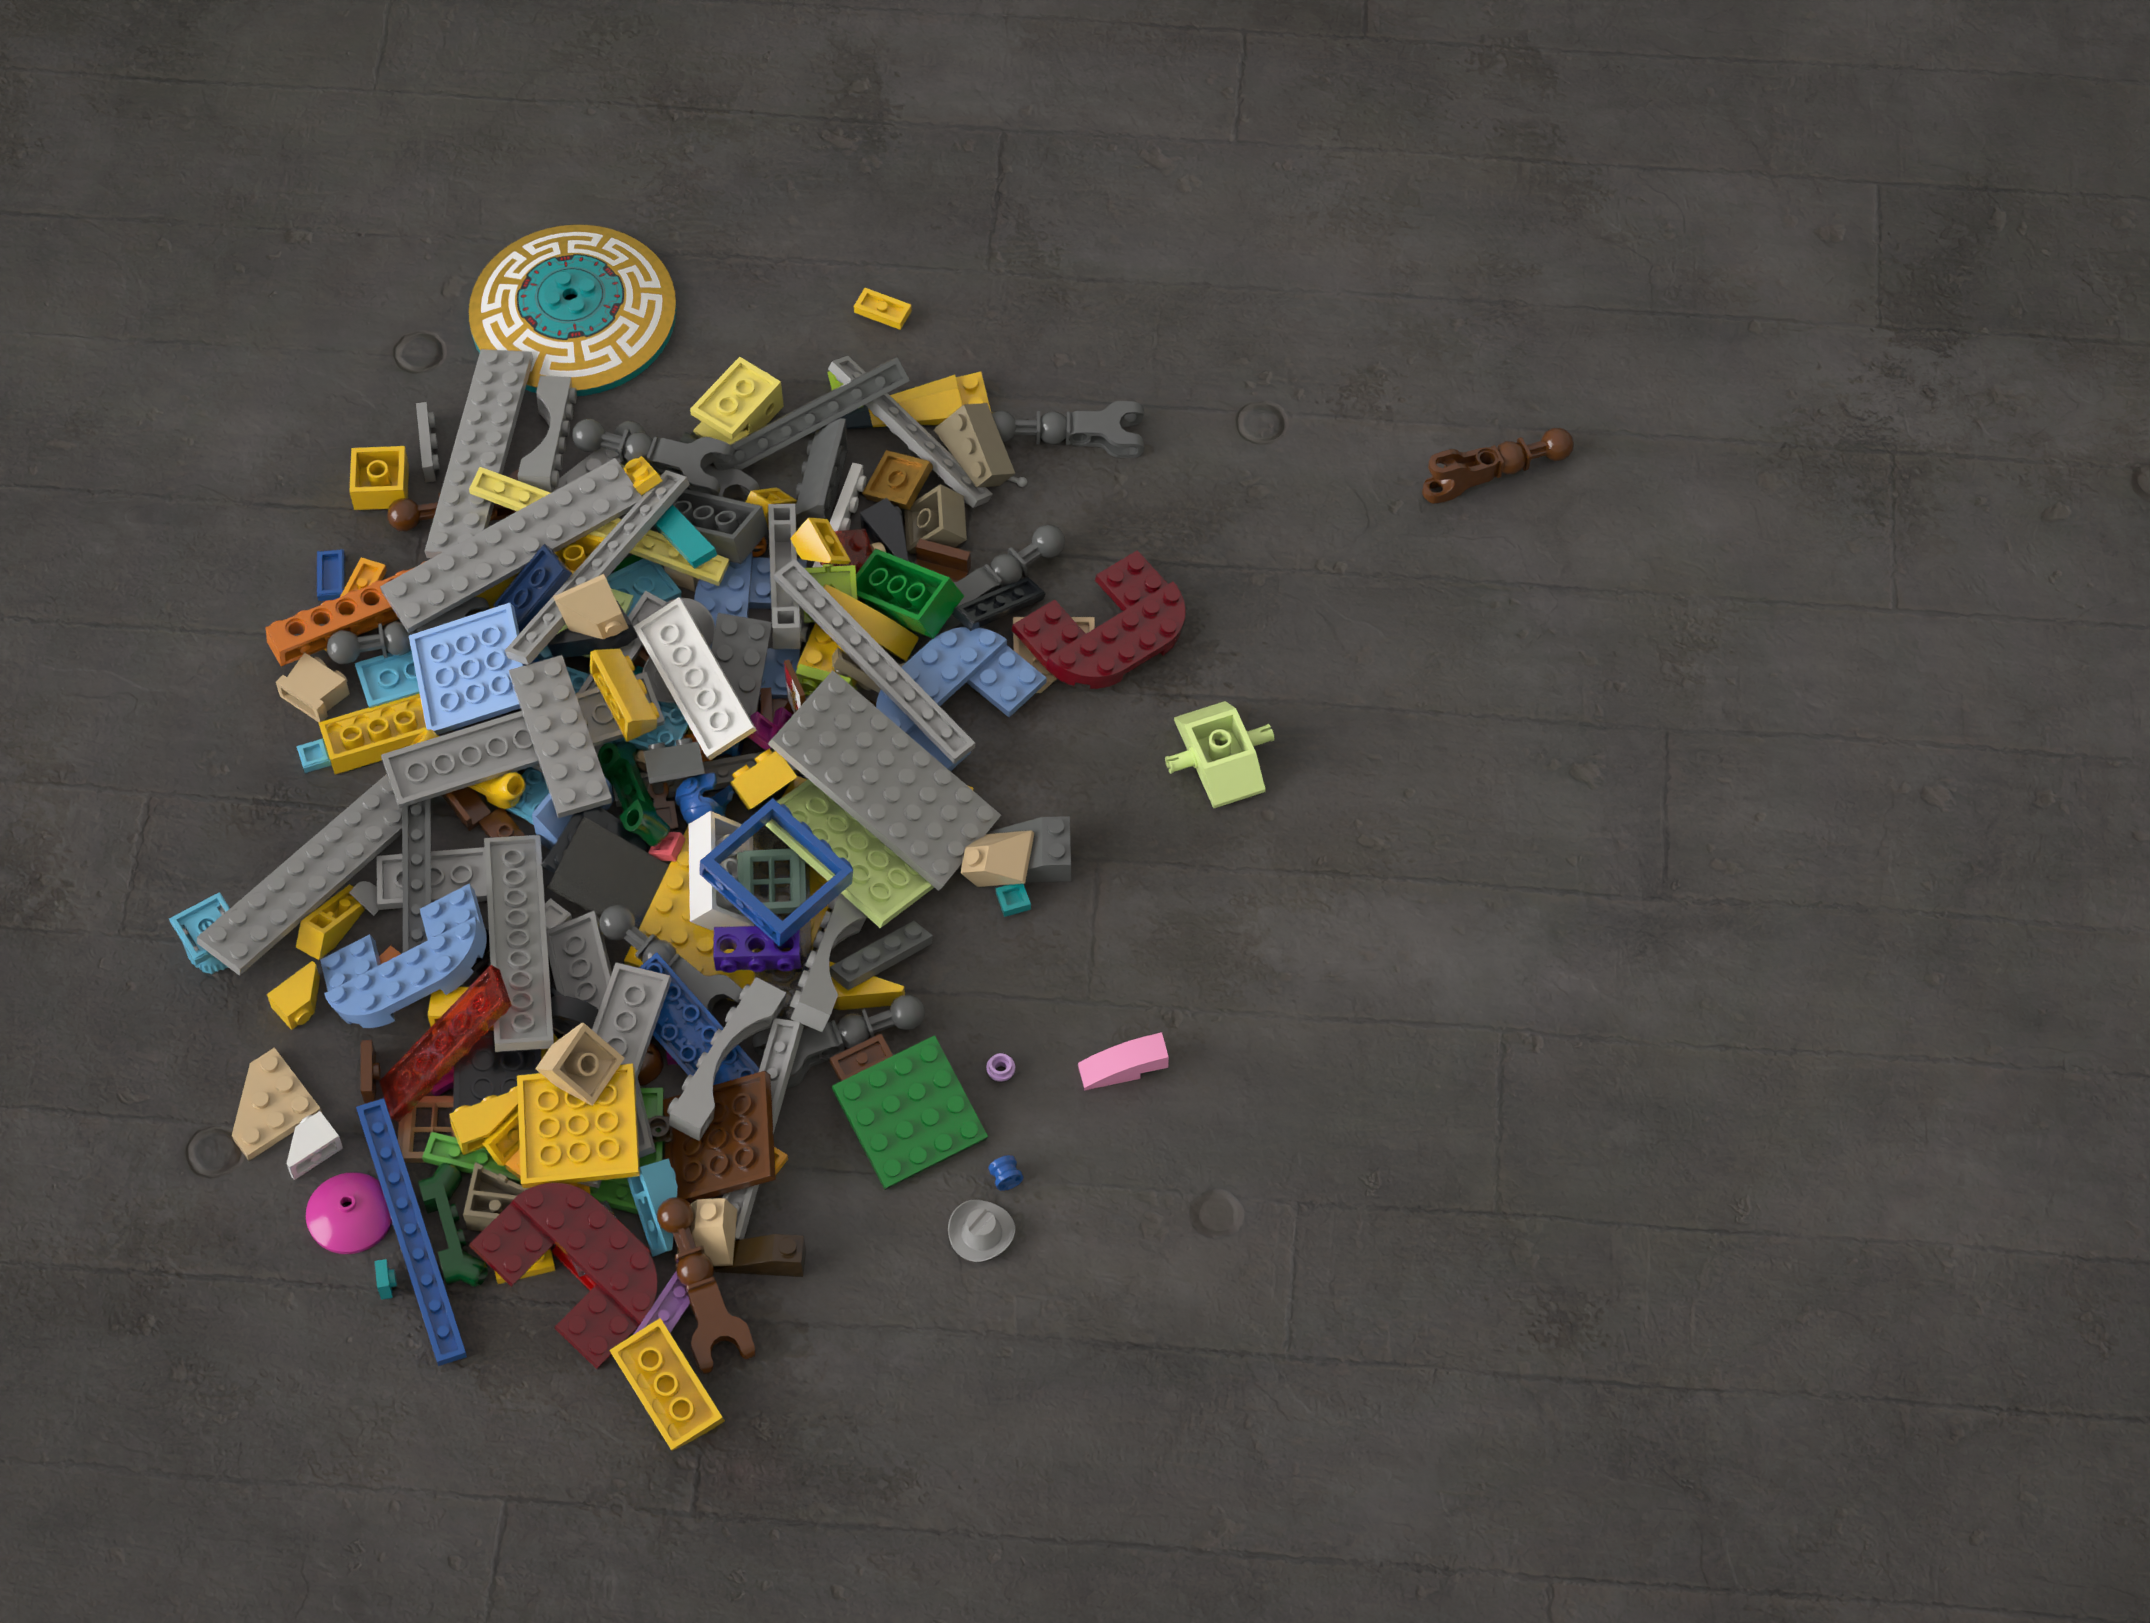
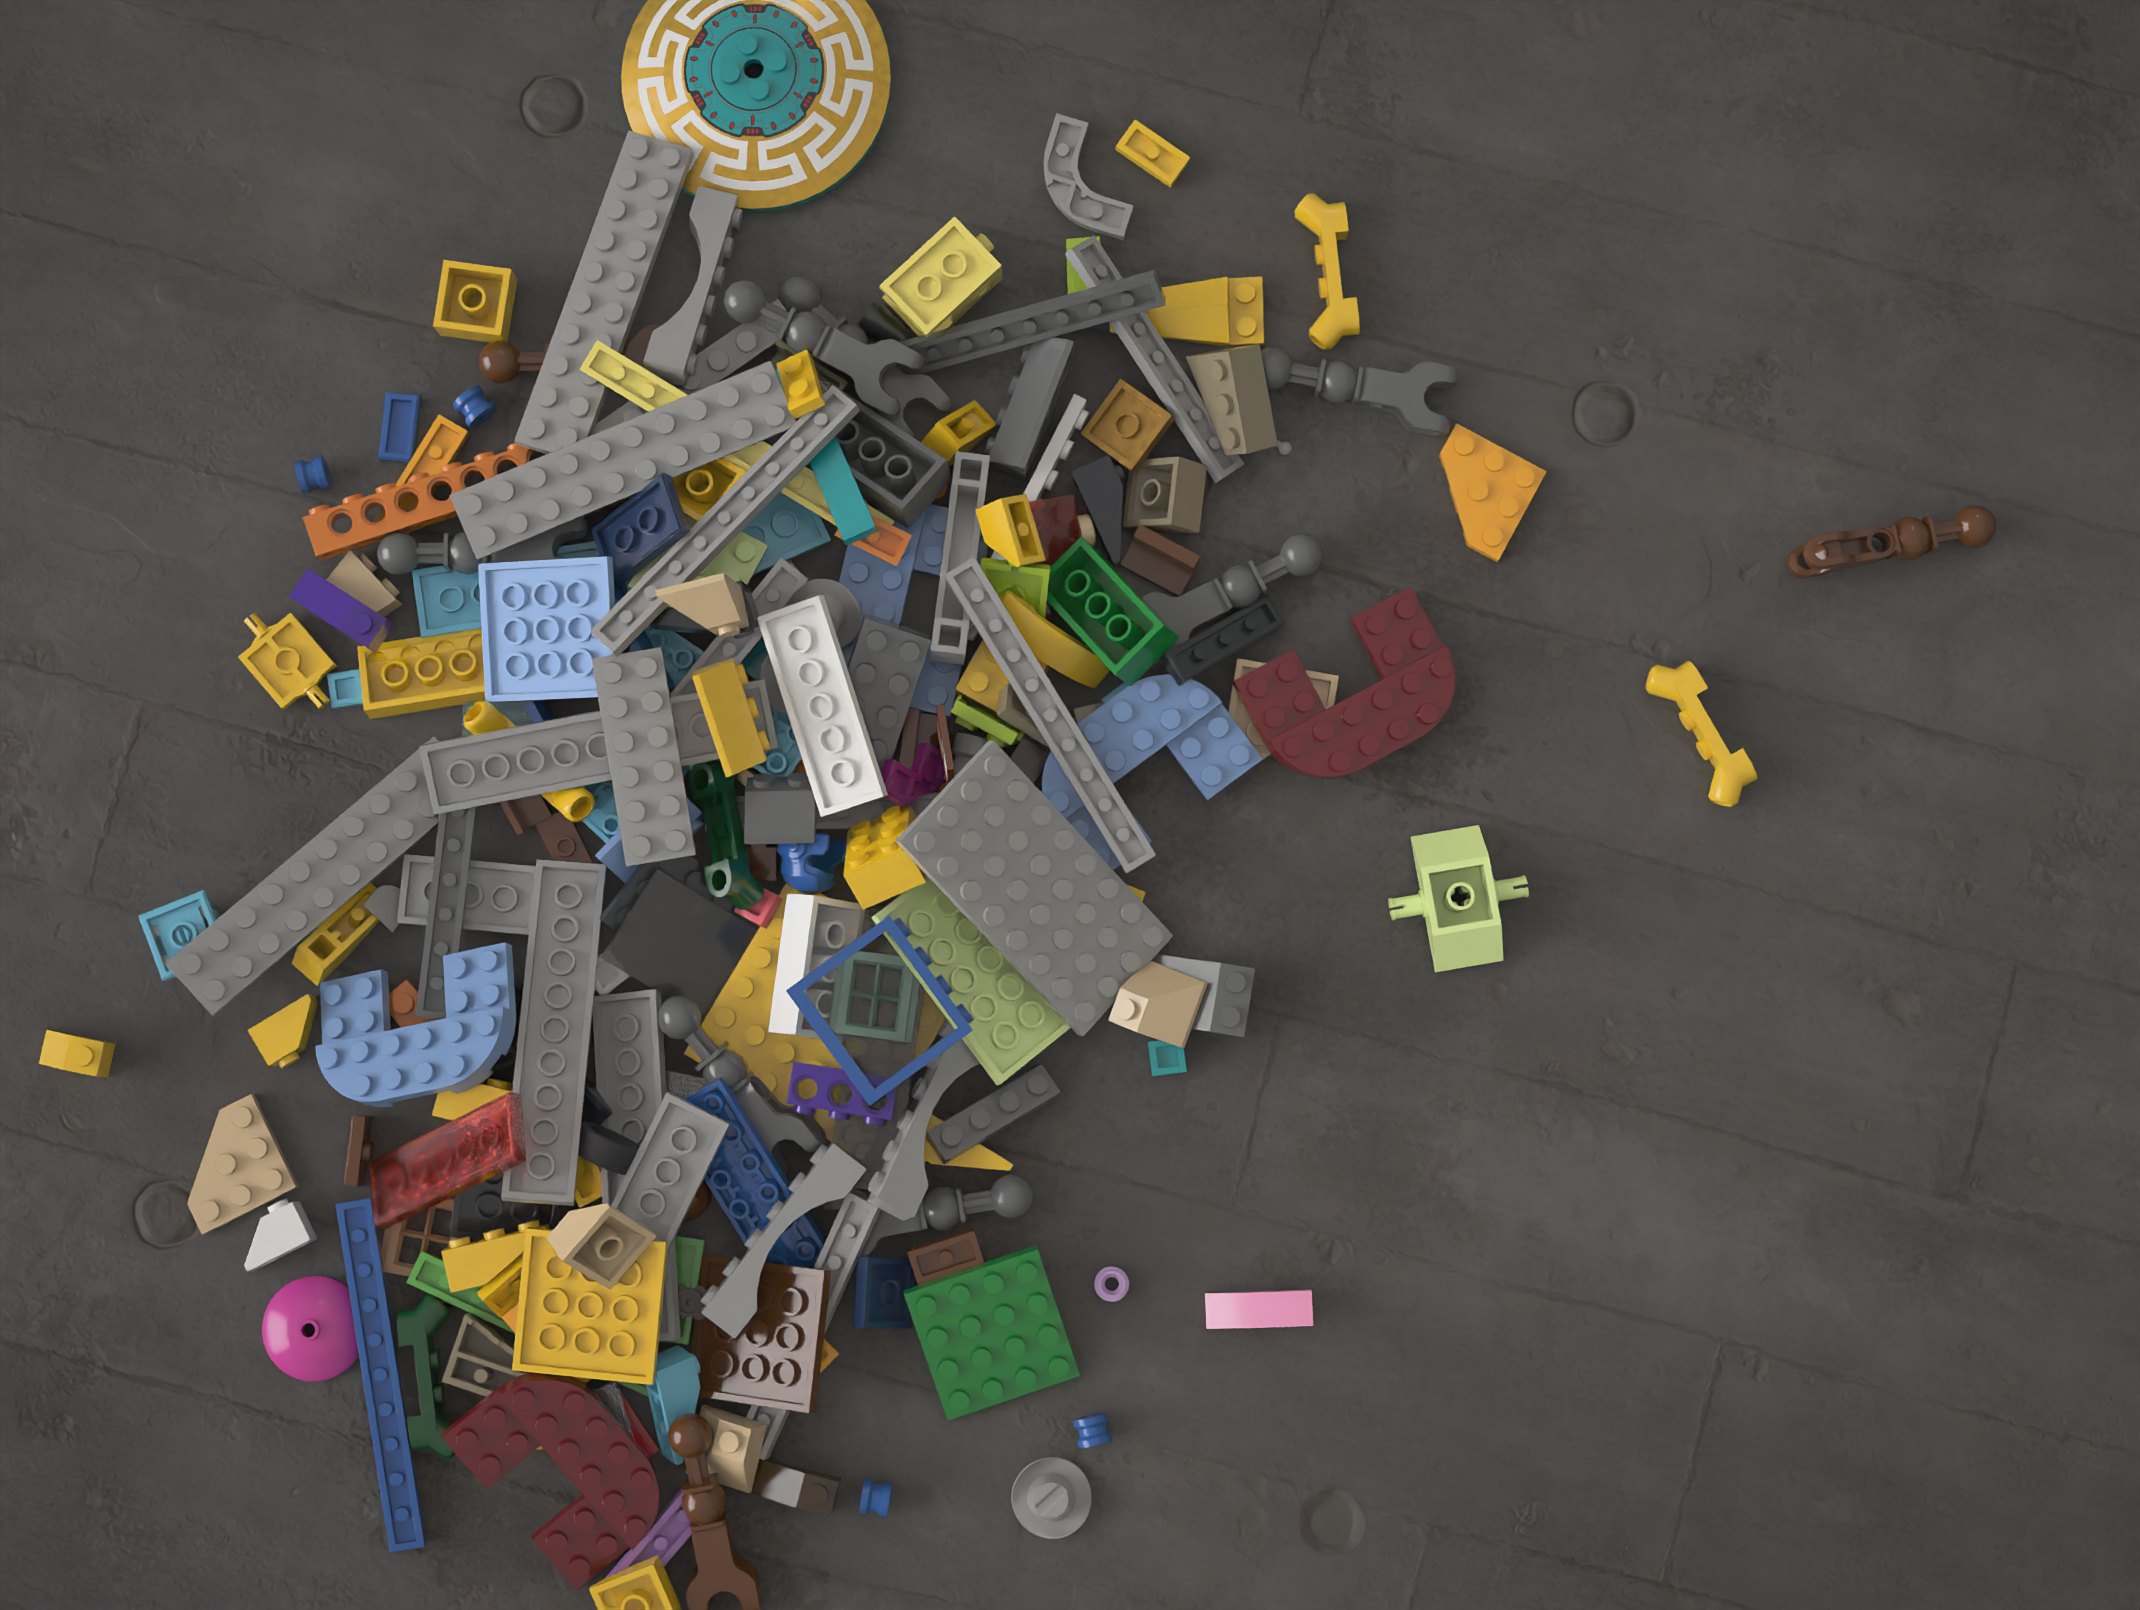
camera: 10 degrees right, 25 degrees up
teal plate [375,1259,397,1300] -> none
light grey plate [416,402,440,482] -> none
none -> yellow slope [39,1030,116,1077]
none -> yellow plate [238,612,337,710]
none -> dark purple slope [289,568,394,653]
none -> blue wheel [295,455,331,494]
none -> blue wheel [453,385,496,428]
none -> orange plate [834,515,912,566]
none -> dark blue plate [854,1257,915,1329]
none -> blue wheel [859,1478,893,1518]
none -> light grey plate [1044,113,1134,241]
none -> yellow plate [1295,193,1360,350]
none -> light orange plate [1439,423,1547,562]
none -> yellow plate [1645,661,1757,807]

